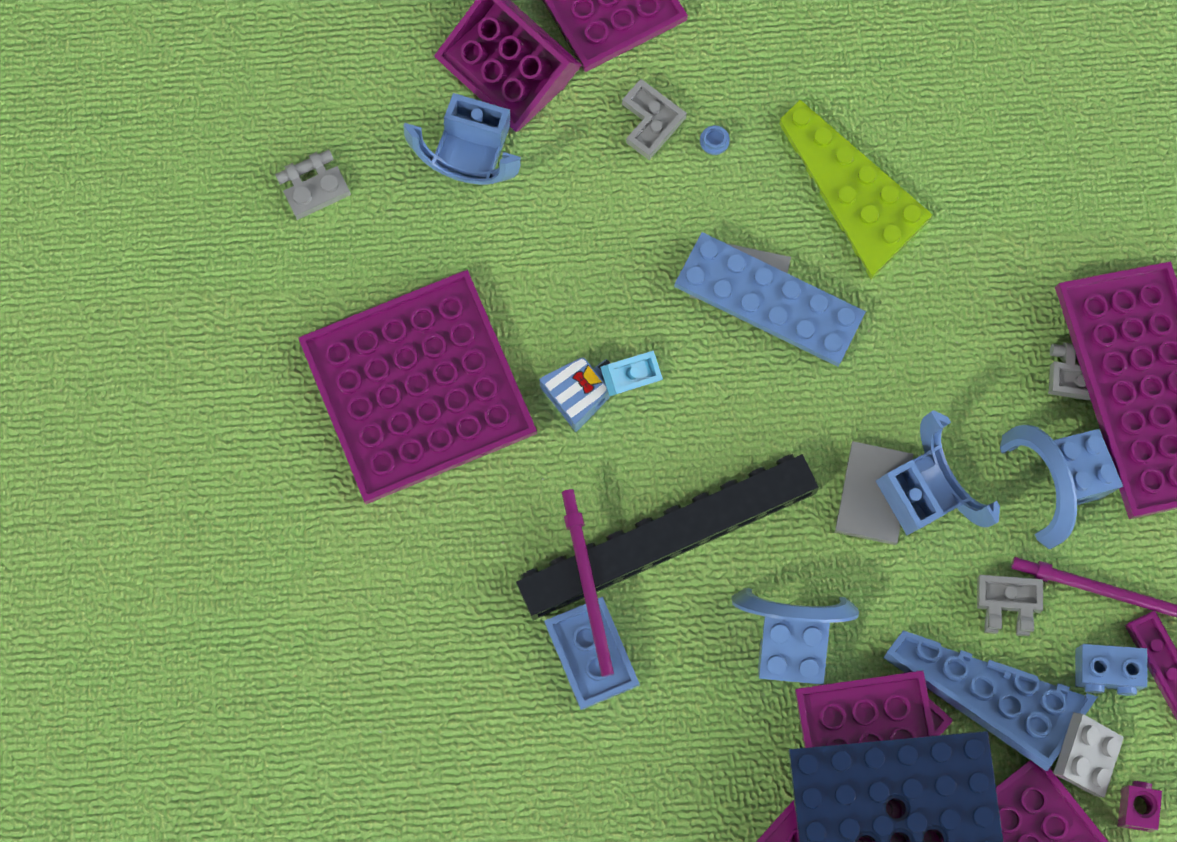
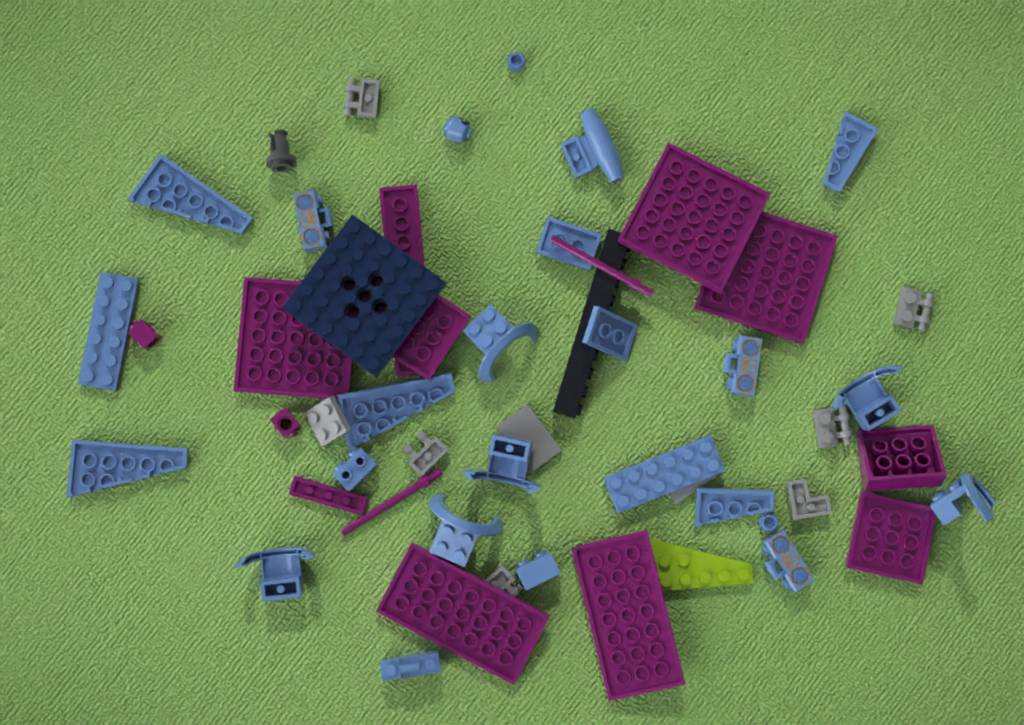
camera: 125 degrees right, 10 degrees up
torso [539,357,610,432] -> none
medium azure plate [600,350,663,396] -> none
none -> medium blue brick [515,550,561,591]
none -> medium blue plate [560,108,625,183]
none -> magenta plate [572,529,686,701]
none -> medium blue plate [582,306,638,361]
none -> magenta plate [617,143,771,294]
none -> medium blue wing [694,487,775,527]
none -> medium blue piece [723,335,763,397]
none -> medium blue piece [761,529,815,592]
none -> light grey plate [812,406,852,448]
none -> medium blue wing [823,111,878,194]

